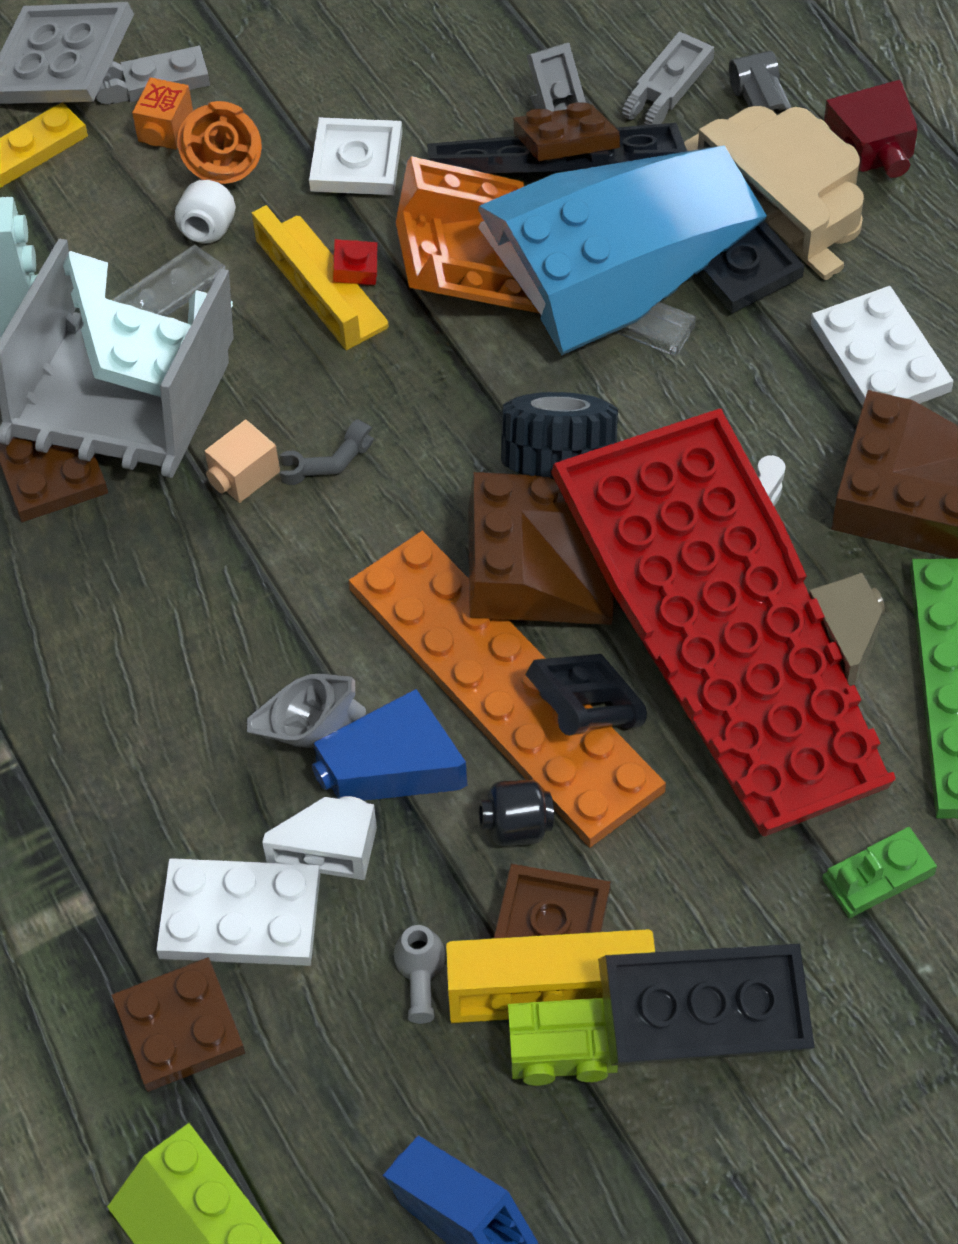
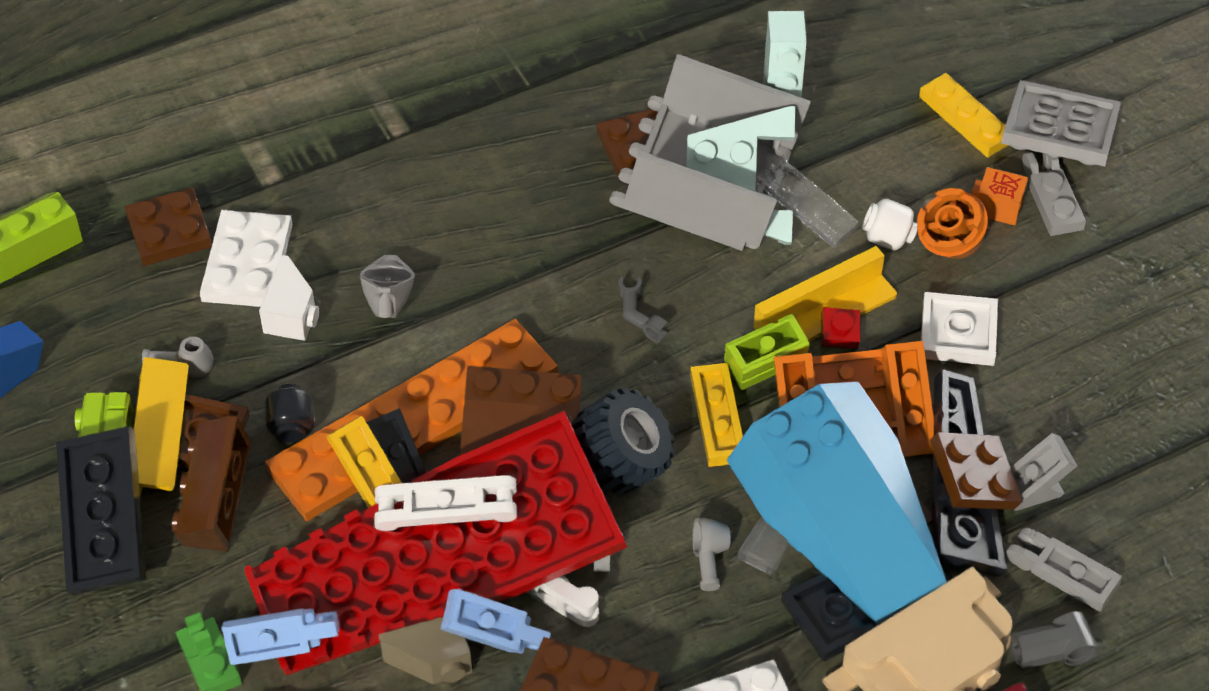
camera: 90 degrees right, 5 degrees down
light nougat brick [204,419,280,503] -> none
blue slope [312,689,468,801] -> none
none -> reddish brown slope [172,416,251,552]
none -> light blue hinge [222,609,340,665]
none -> yellow plate [326,416,402,508]
none -> white plate [374,476,517,531]
none -> light blue hinge [440,589,550,654]
none -> yellow plate [690,363,743,467]
none -> light grey bar [692,518,731,591]
none -> lime brick [724,314,809,391]

